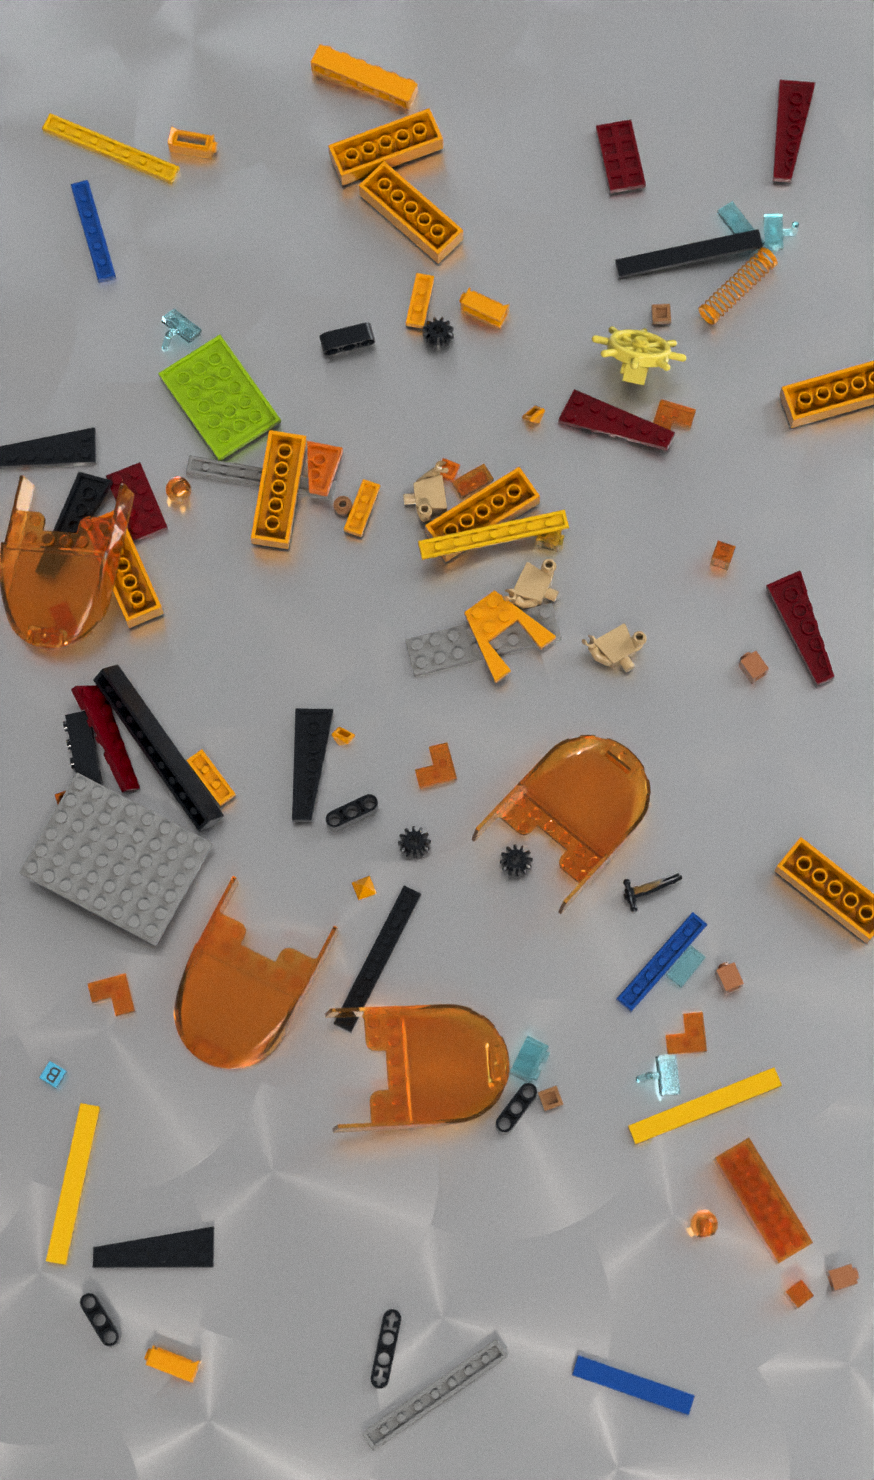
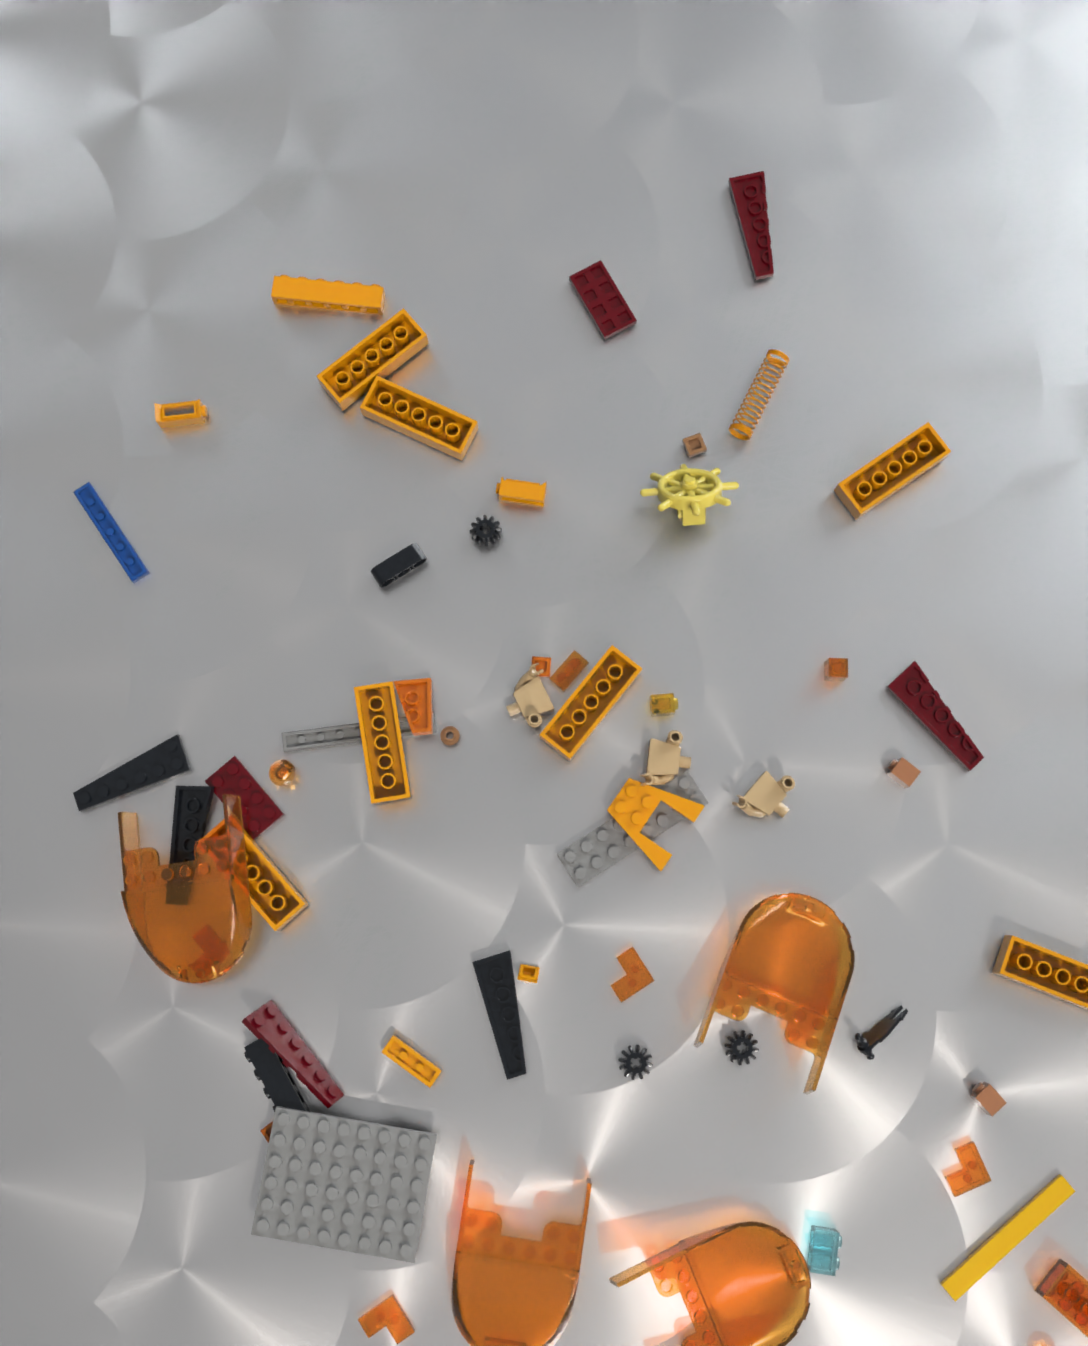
camera: 20 degrees left, 5 degrees up
yellow tile [42,113,180,184] -> none
black brick [93,664,224,832] -> none
lime plate [158,335,281,461] -> none
clear light blue plate [161,308,202,350] -> none
black beam [326,794,379,832] -> none
black tile [333,886,421,1033] -> none
light orange plate [344,479,381,537] -> none
light orange slope [352,876,377,900] -> none
light orange plate [406,273,435,329] -> none
yellow tile [418,509,569,560] -> none
black beam [495,1083,537,1135] -> none
light orange slope [522,405,545,423] -> none
medium nougat plate [538,1086,563,1112] -> none
dark red wing [558,389,675,451] -> none
black tile [615,229,763,279] -> none
blue tile [616,912,708,1012] -> none
clear light blue plate [636,1055,681,1096] -> none
clear orange tile [653,399,696,430] -> none
clear light blue tile [666,945,706,988] -> none
clear light blue tile [717,201,765,254] -> none
clear light blue plate [763,214,799,251] -> none

